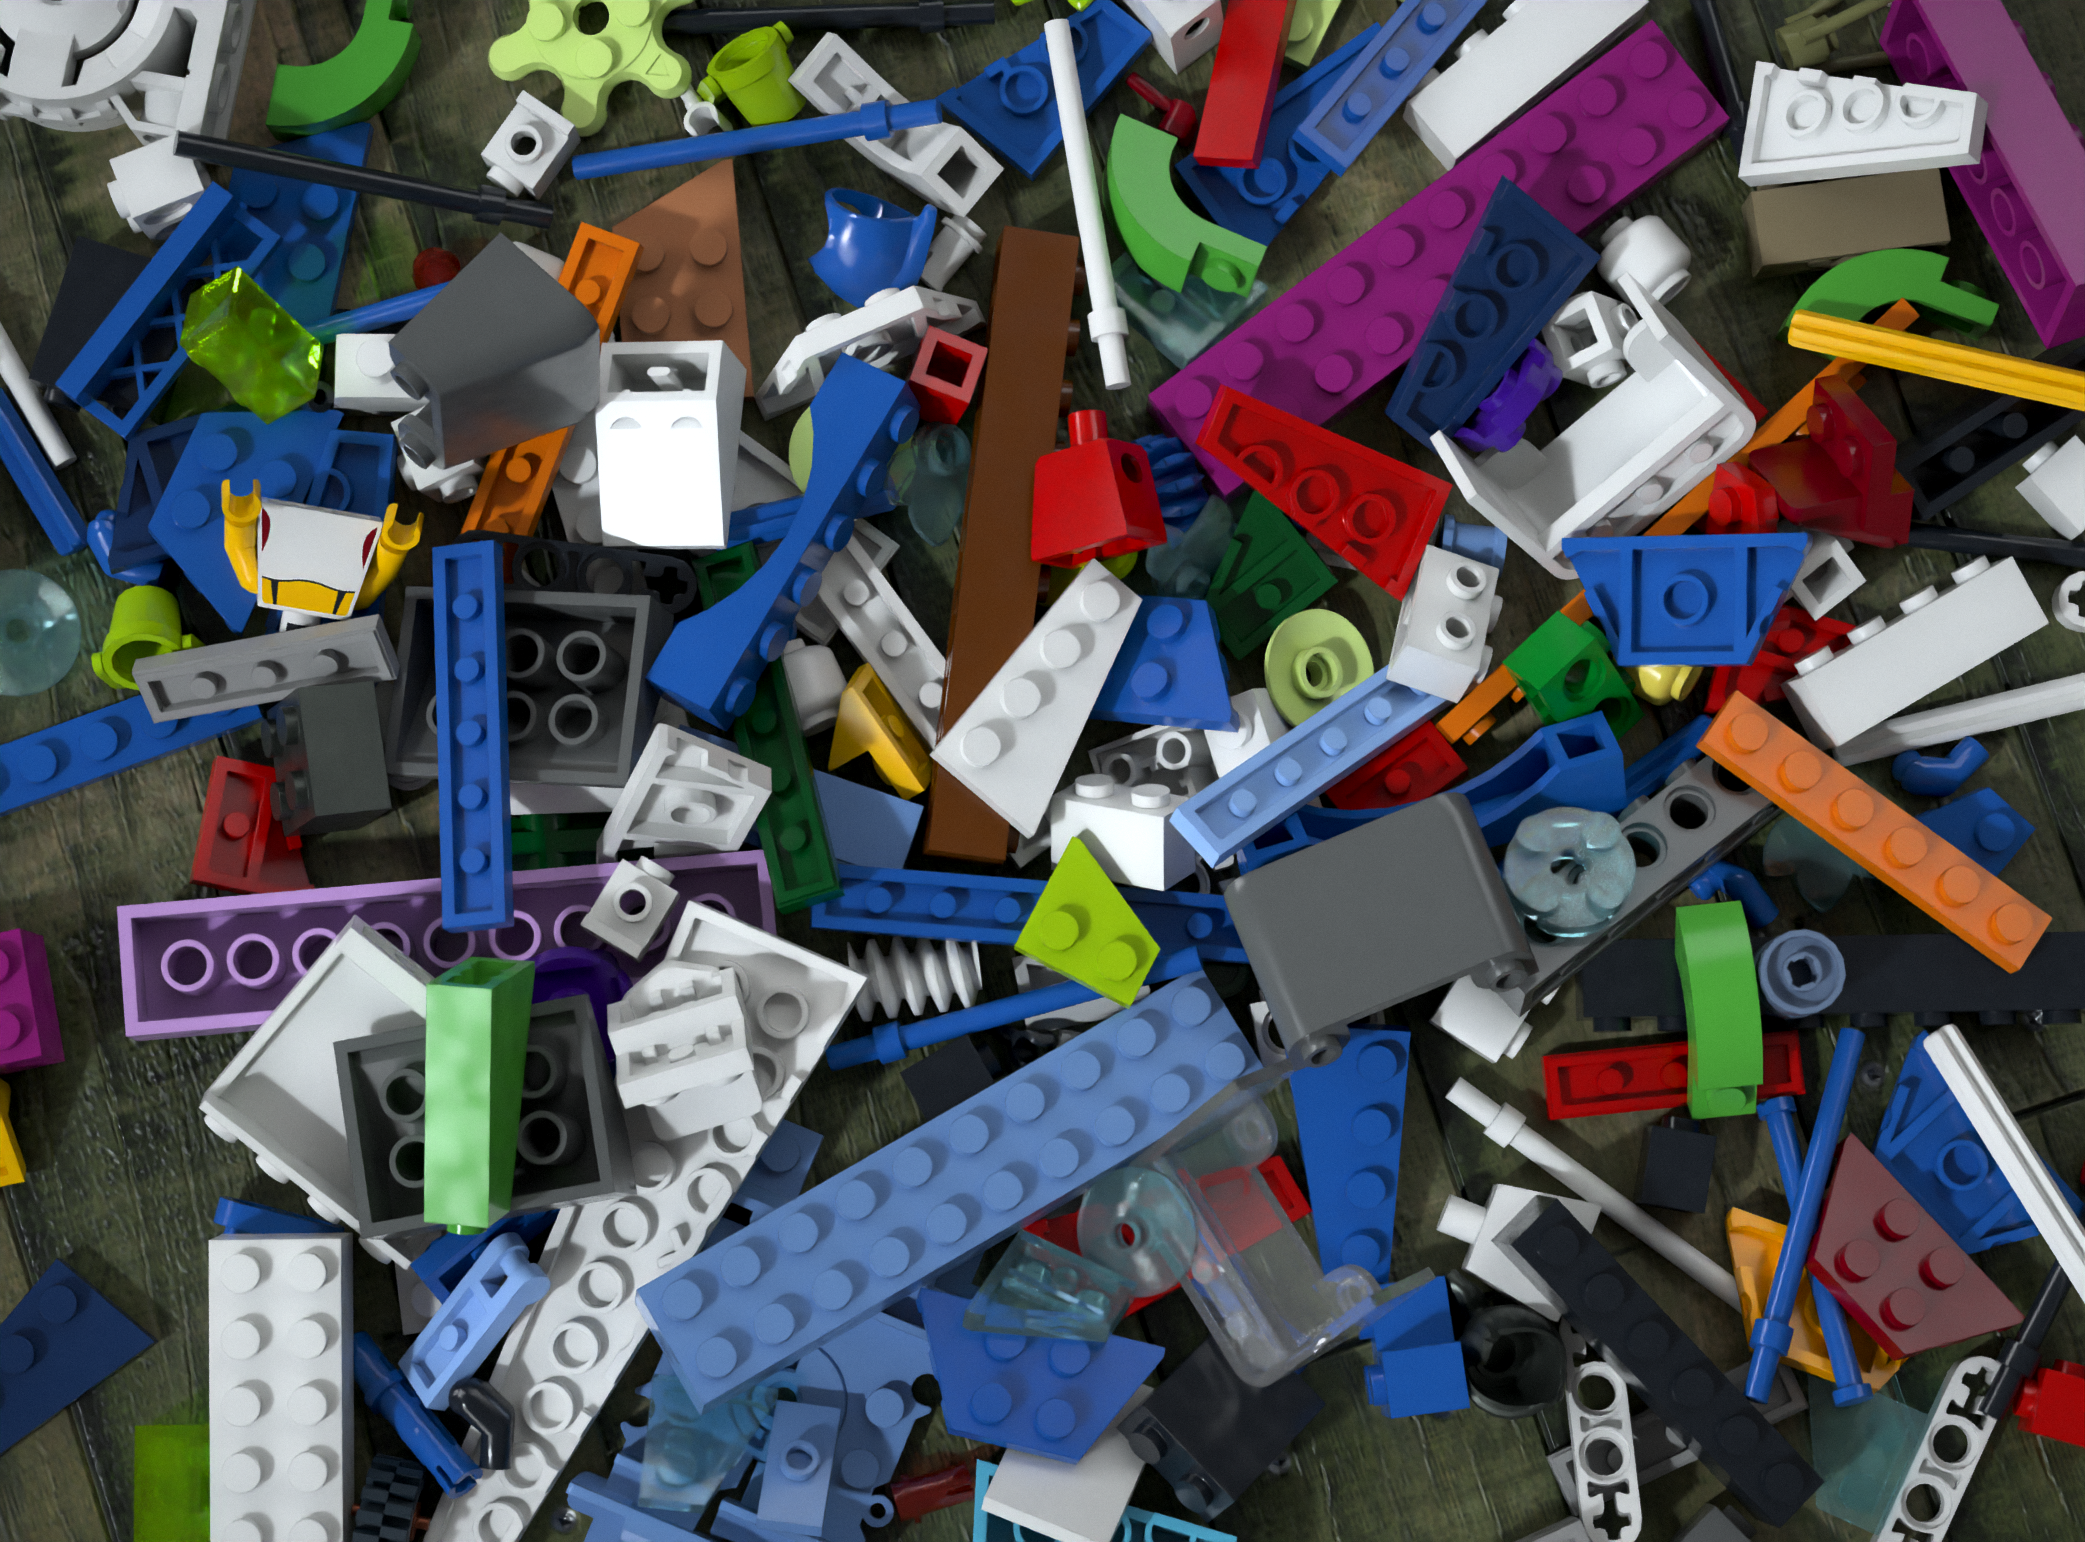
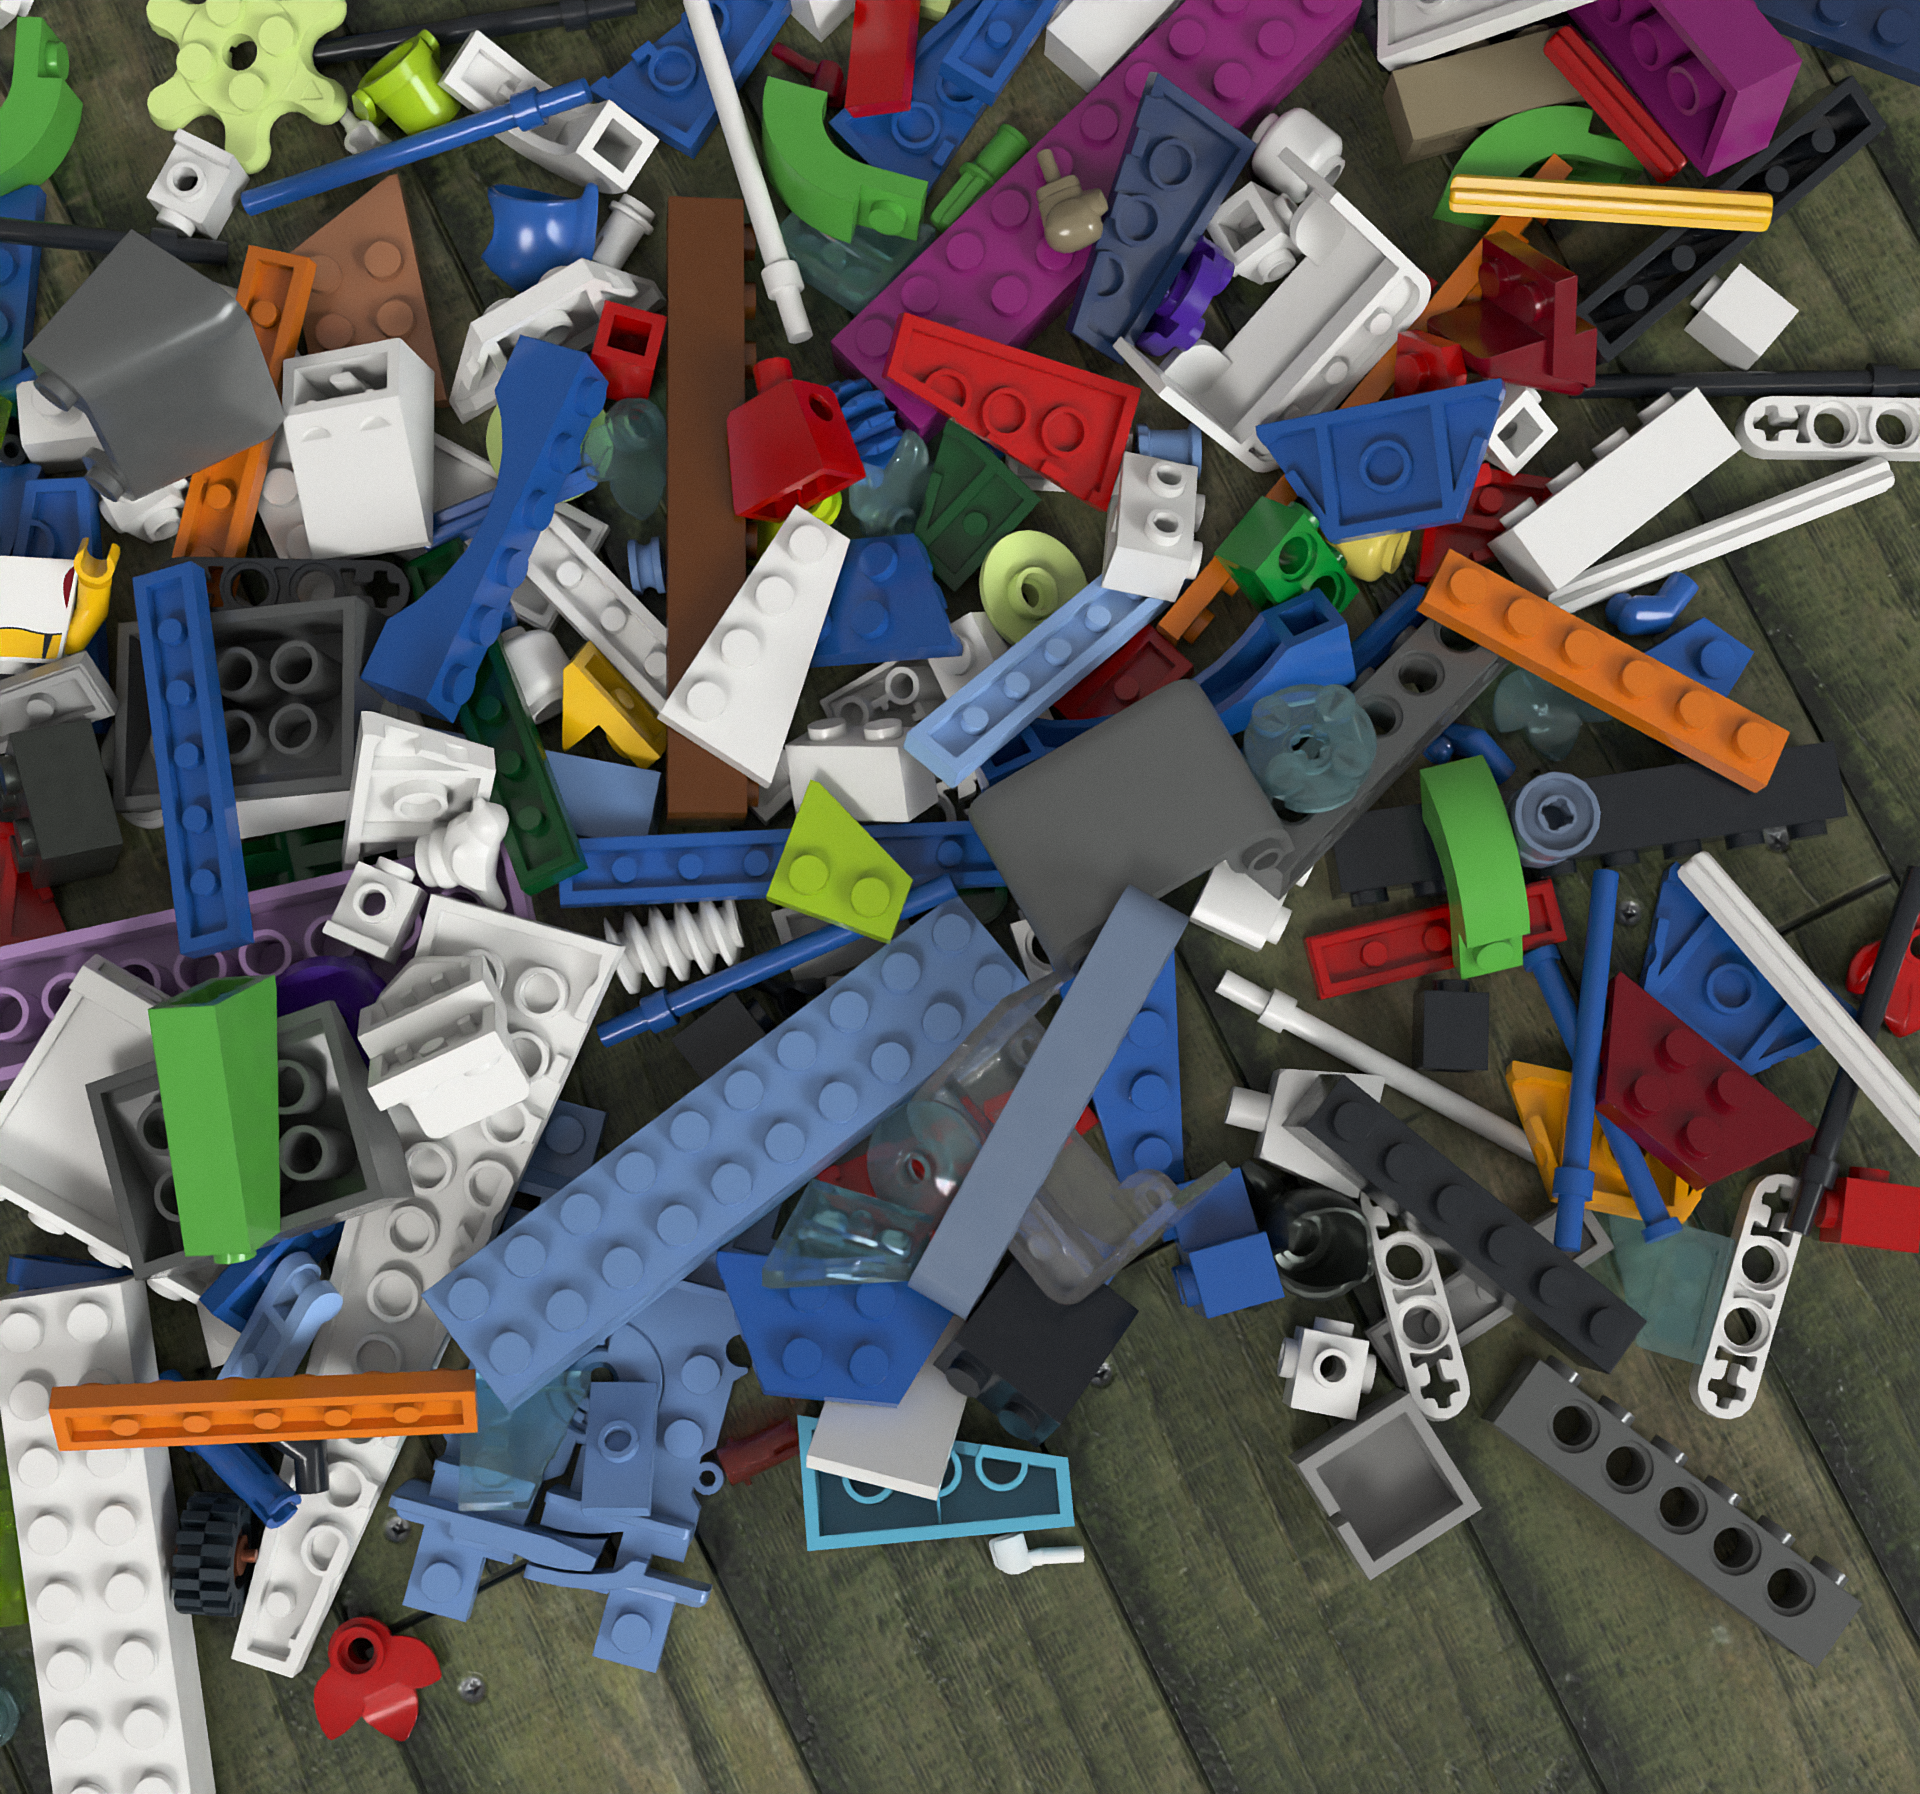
camera: 10 degrees left, 0 degrees up
none -> orange plate [48,1368,479,1451]
none -> white animal [415,797,509,911]
none -> medium blue bush [627,536,666,596]
none -> sand blue beam [907,884,1190,1320]
none -> bright green axle [930,123,1032,234]
none -> dark tan piece [1036,149,1109,254]
none -> white brick [1277,1316,1376,1421]
none -> red axle [1543,25,1688,184]

